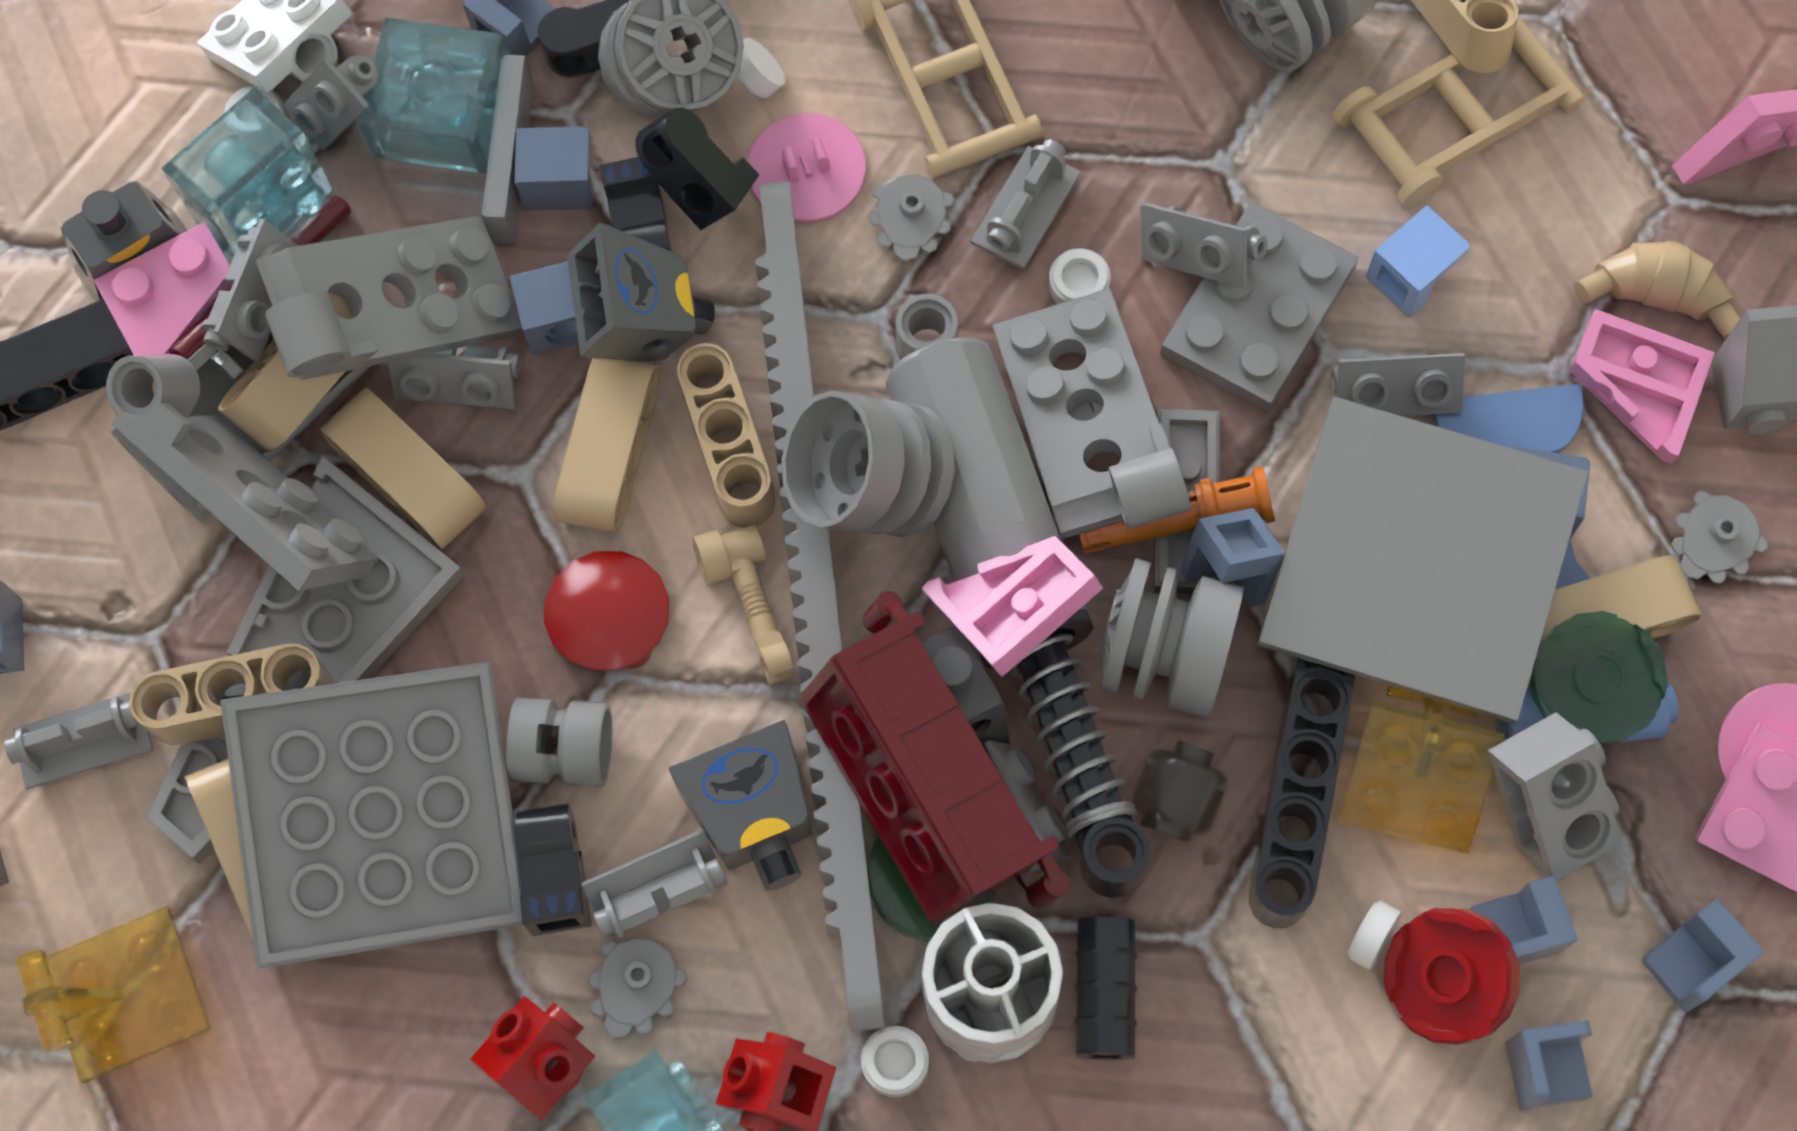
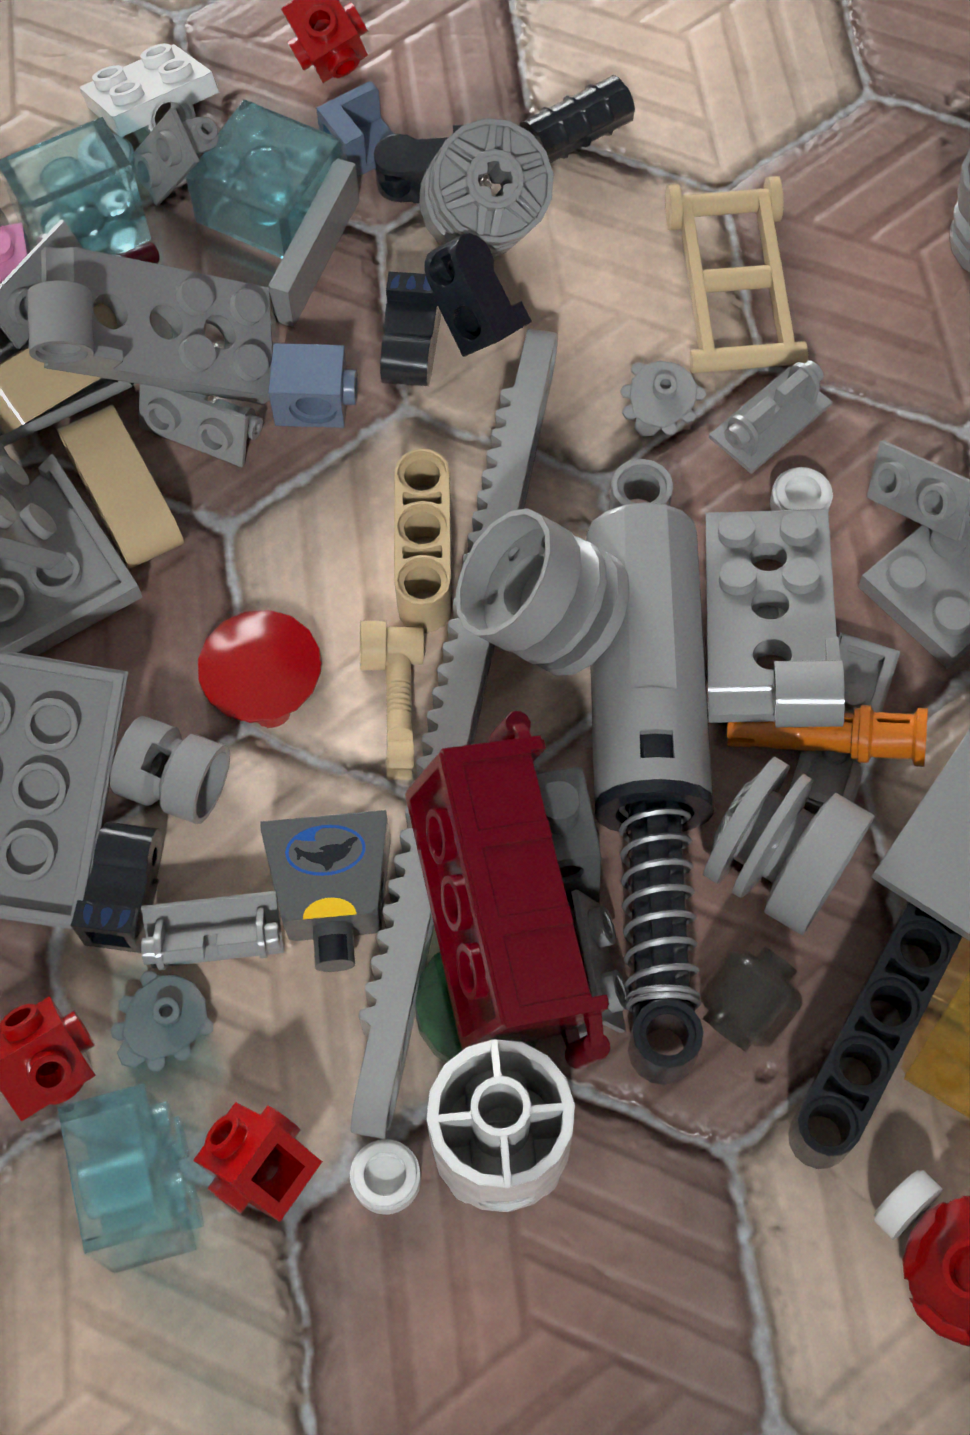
camera: 15 degrees right, 5 degrees down
sand blue panel [515,126,595,210] -> none
tan beam [553,358,660,534] -> none
dark grey torso [567,223,715,361] -> none
white tile [736,38,785,98] -> none
bright pink piece [747,113,866,223] -> none
bright pink wing [921,536,1103,677] -> none
black axle [1074,916,1137,1060] -> none
sand blue panel [1180,508,1286,607] -> none

